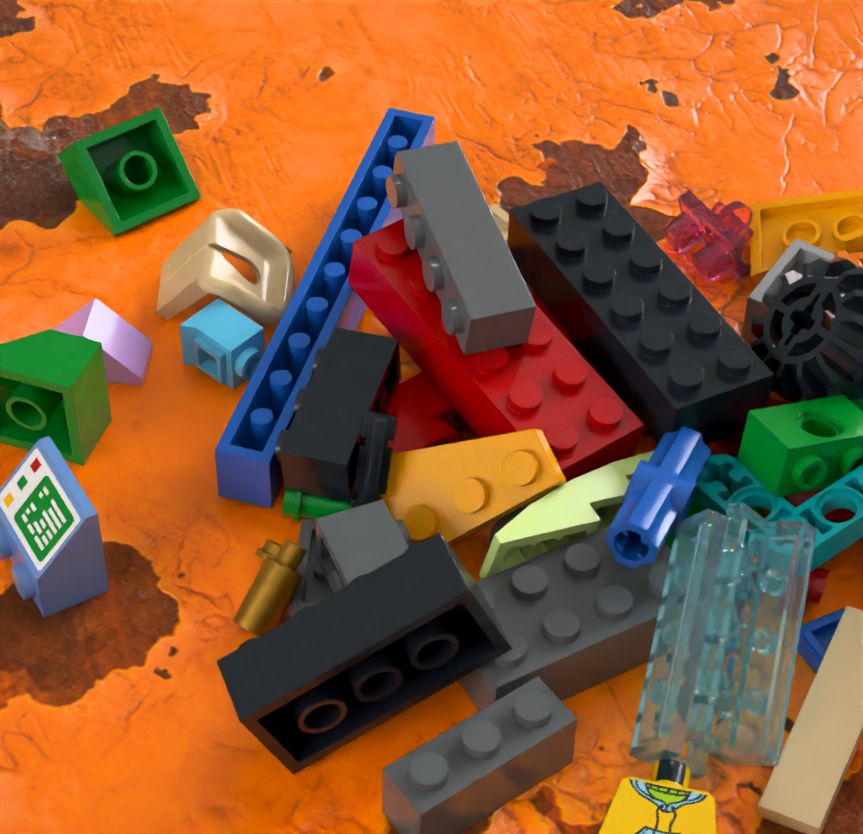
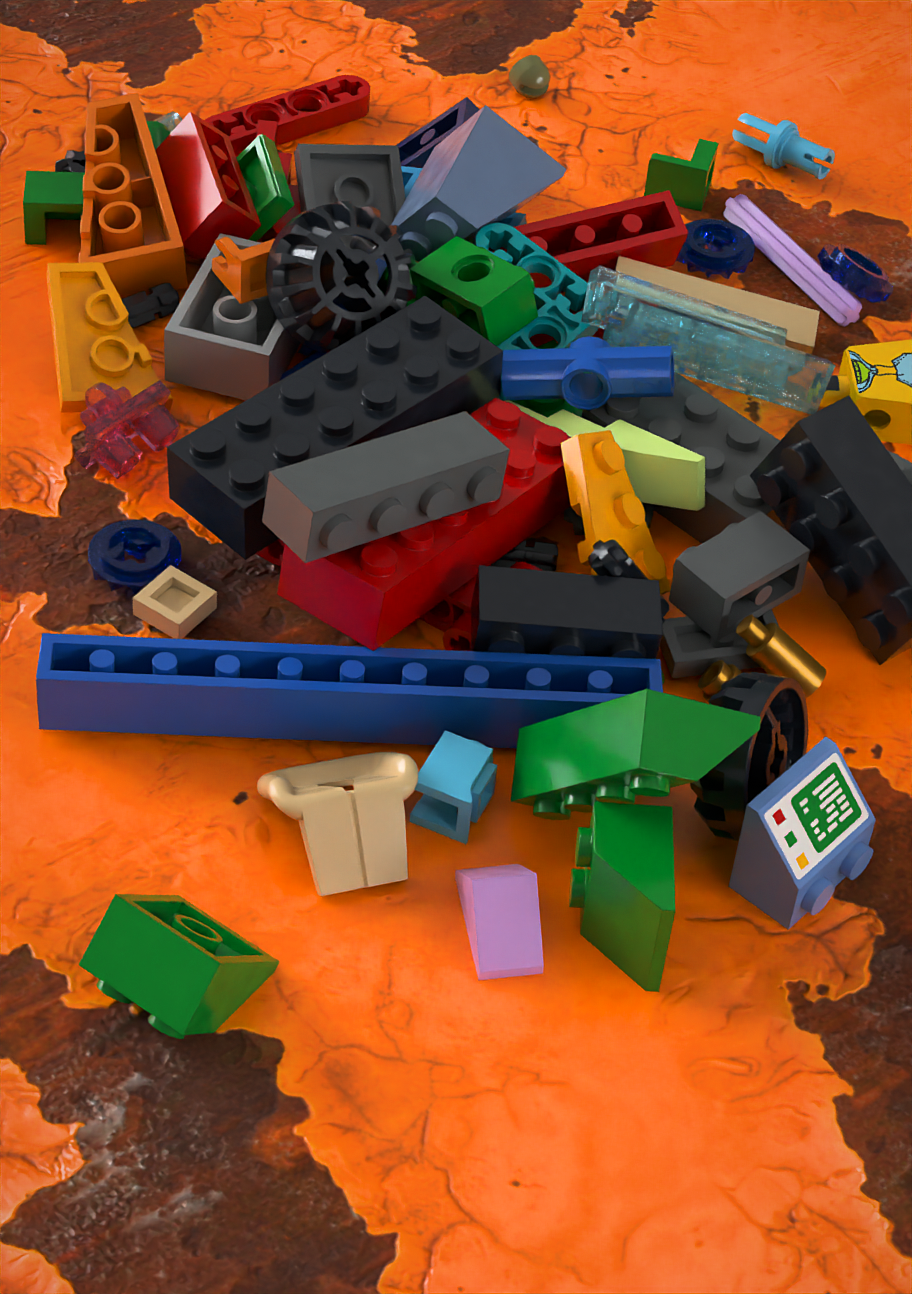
camera: 110 degrees left, 0 degrees up
none -> green slope [511,689,761,820]
none -> black gear [690,672,808,841]

